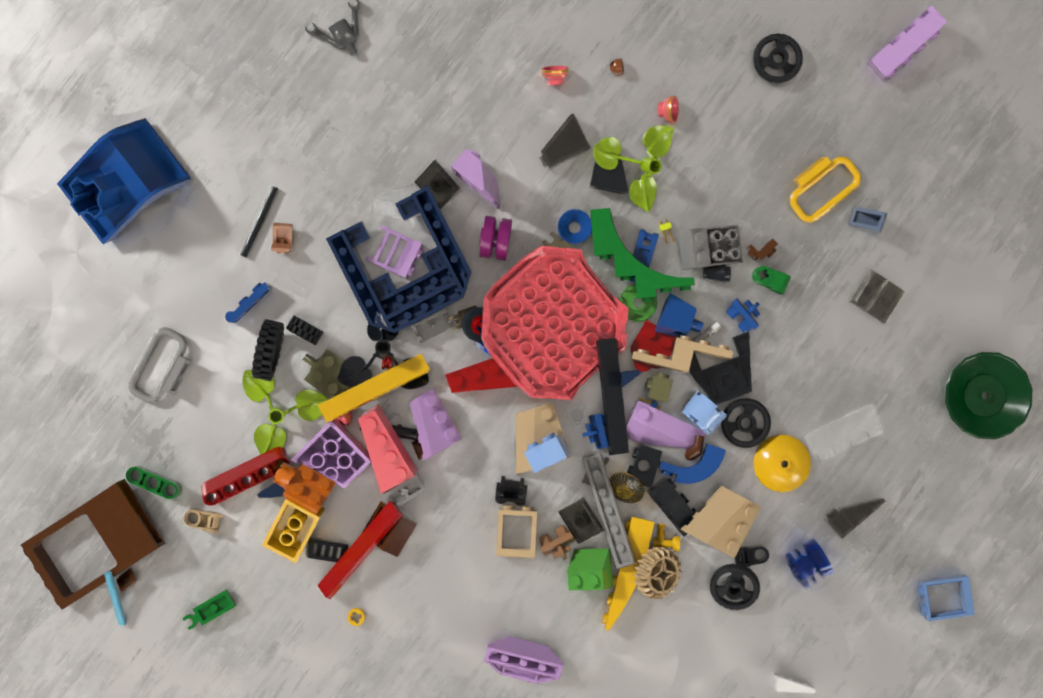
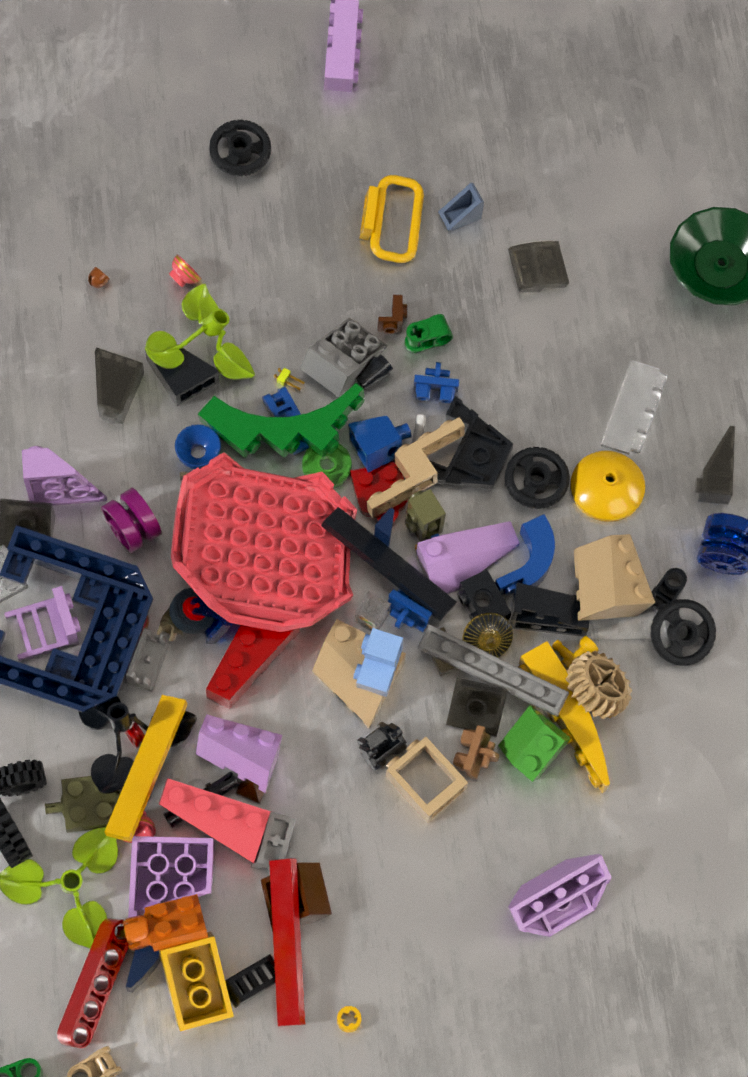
camera: 50 degrees left, 20 degrees down
coral piece [541,65,569,85] -> none
light blue brick [682,391,727,435] -> none
reddish brown arm [685,435,705,461] -> none

